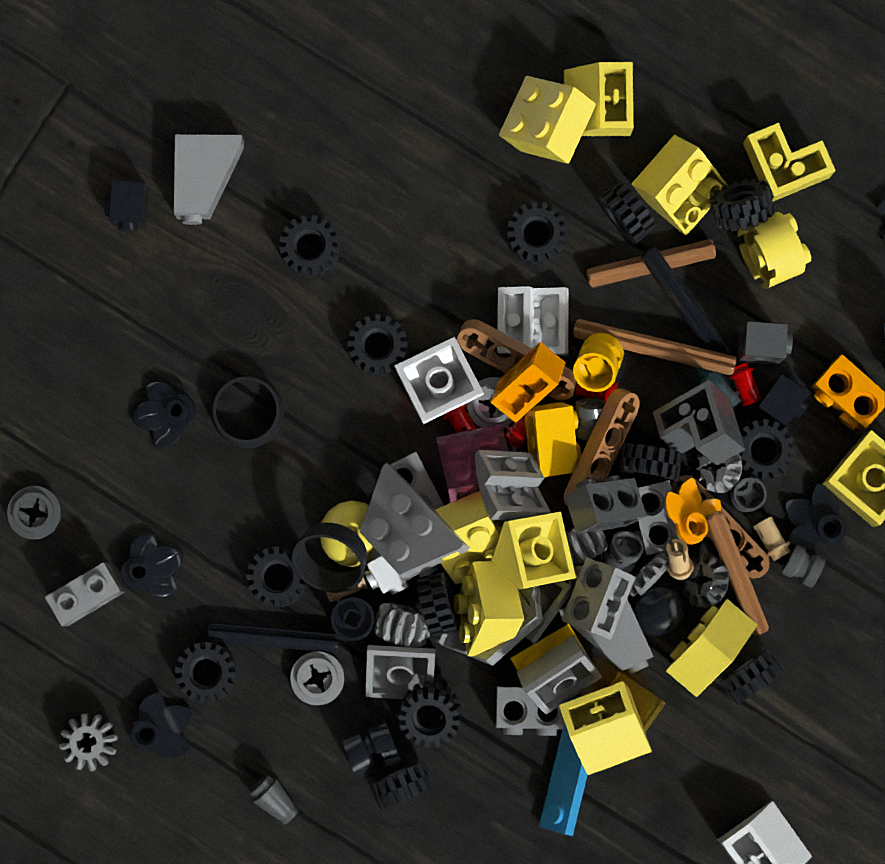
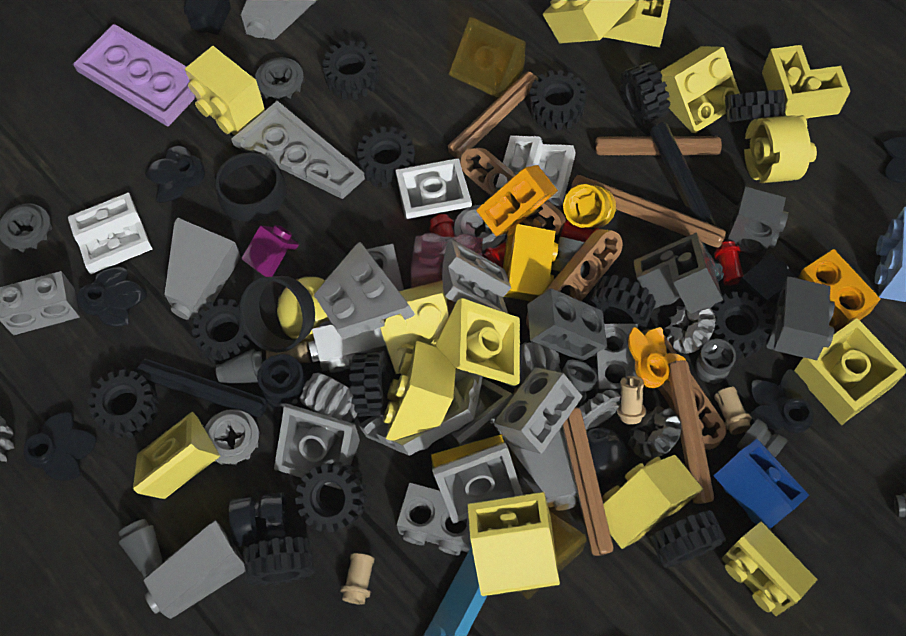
camera: 20 degrees right, 20 degrees down
none -> white slope [68,192,152,275]
none -> lavender plate [74,24,196,127]
none -> light yellow slope [133,412,220,499]
none -> light grey slope [144,521,245,619]
none -> light grey slope [164,218,241,320]
none -> light yellow brick [185,46,265,135]
none -> dark grey cone [216,348,267,384]
none -> light grey wing [231,101,365,199]
none -> magenta bracket [241,224,299,277]
none -> dark grey gear [255,57,304,101]
none -> tan pin [340,553,374,604]
none -> medium nougat axle [448,71,538,159]
none -> clear yellow slope [449,17,526,98]
none -> medium nougat axle [562,408,614,556]
none -> blue brick [714,439,809,530]
none -> light yellow slope [721,522,818,616]
none -> dark grey brick [766,276,835,360]

